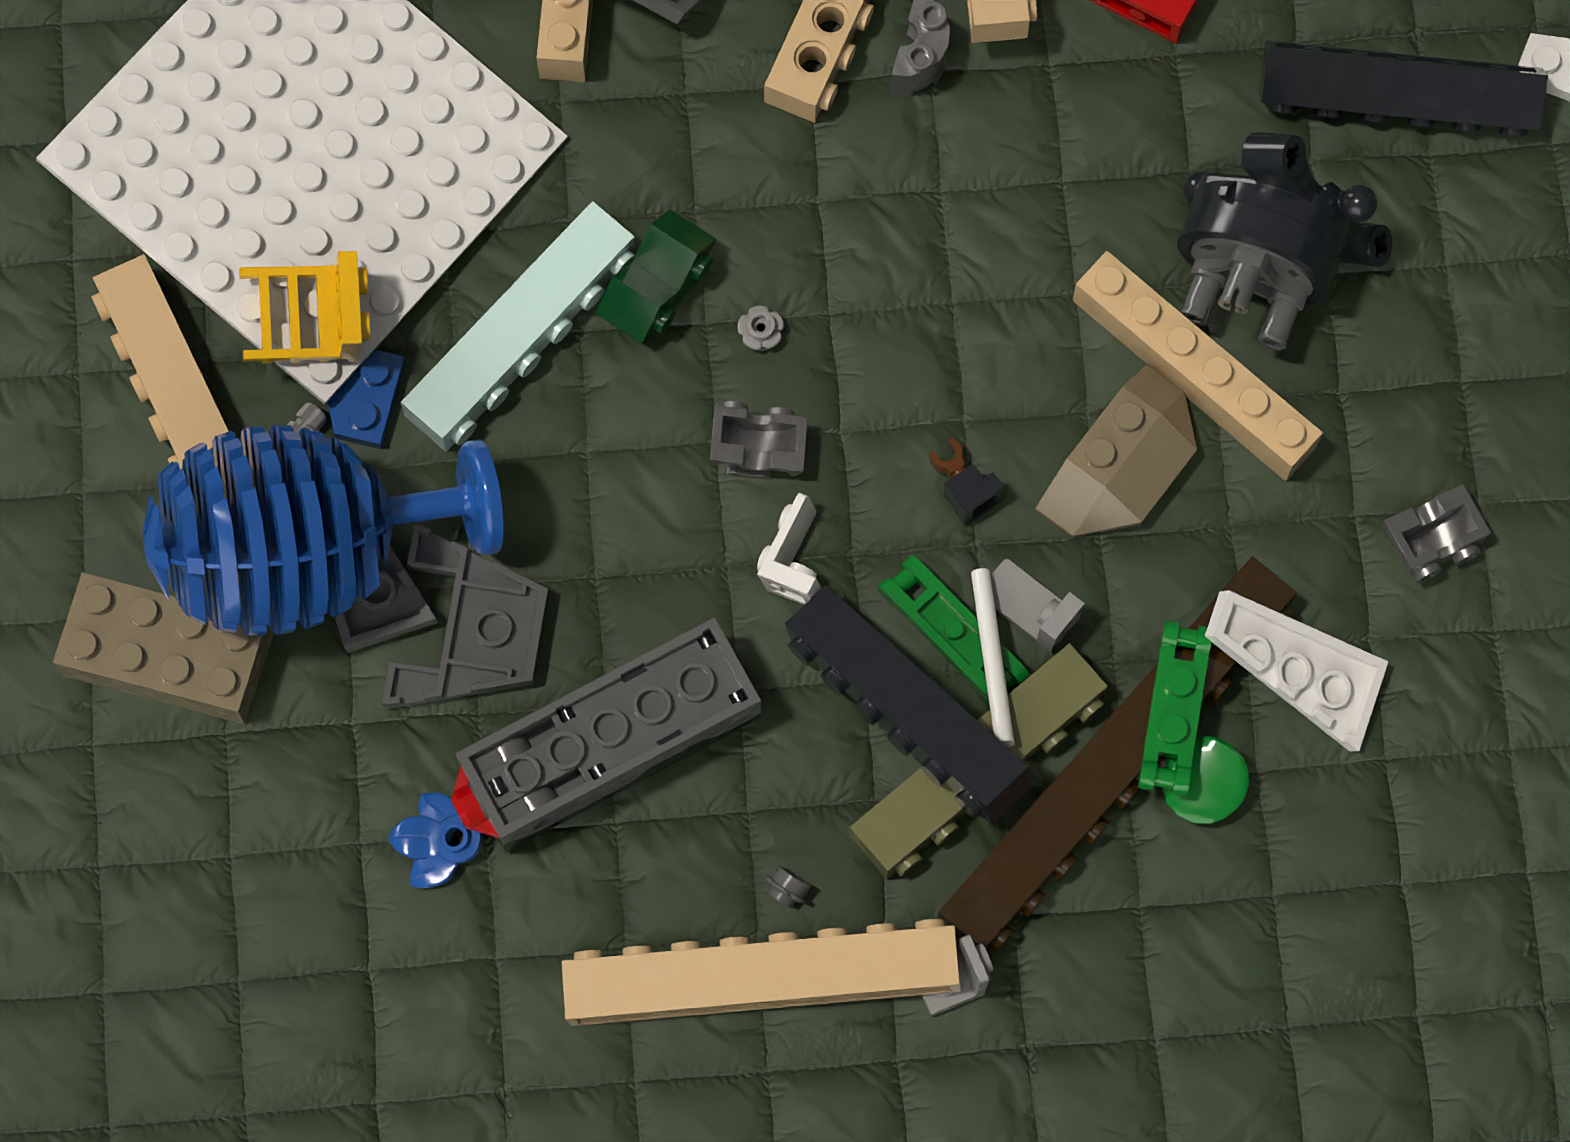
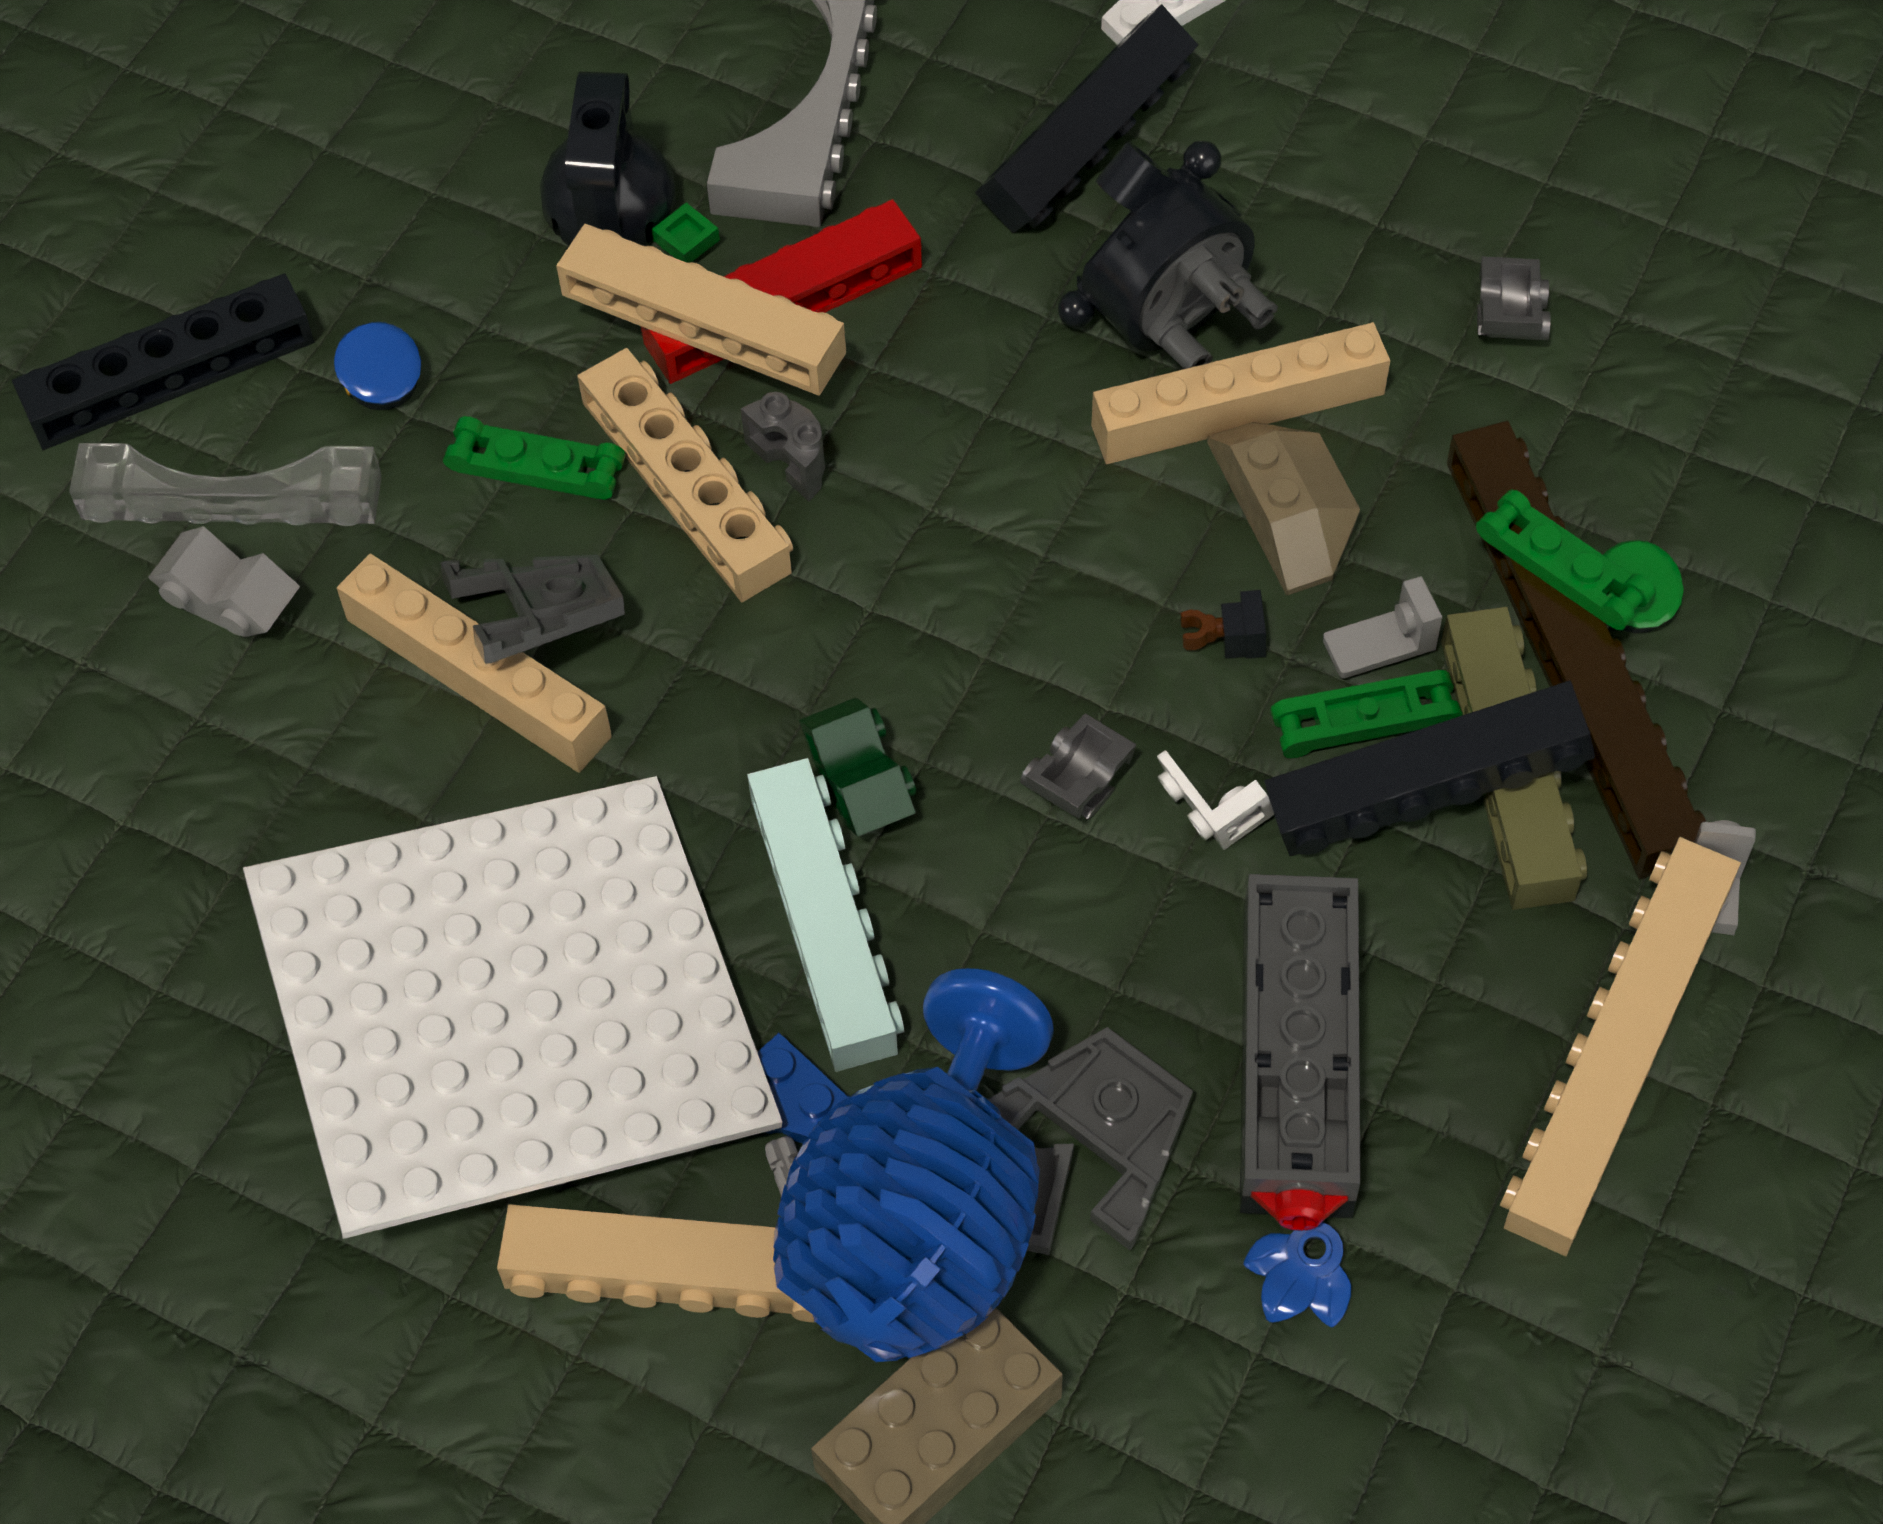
camera: 55 degrees left, 15 degrees down
yellow plate [239,251,370,364] -> none
light grey plate [737,306,784,351] -> none
dark grey plate [765,865,812,908] -> none
white bar [971,568,1015,748] -> none
white wing [1205,590,1388,751] -> none

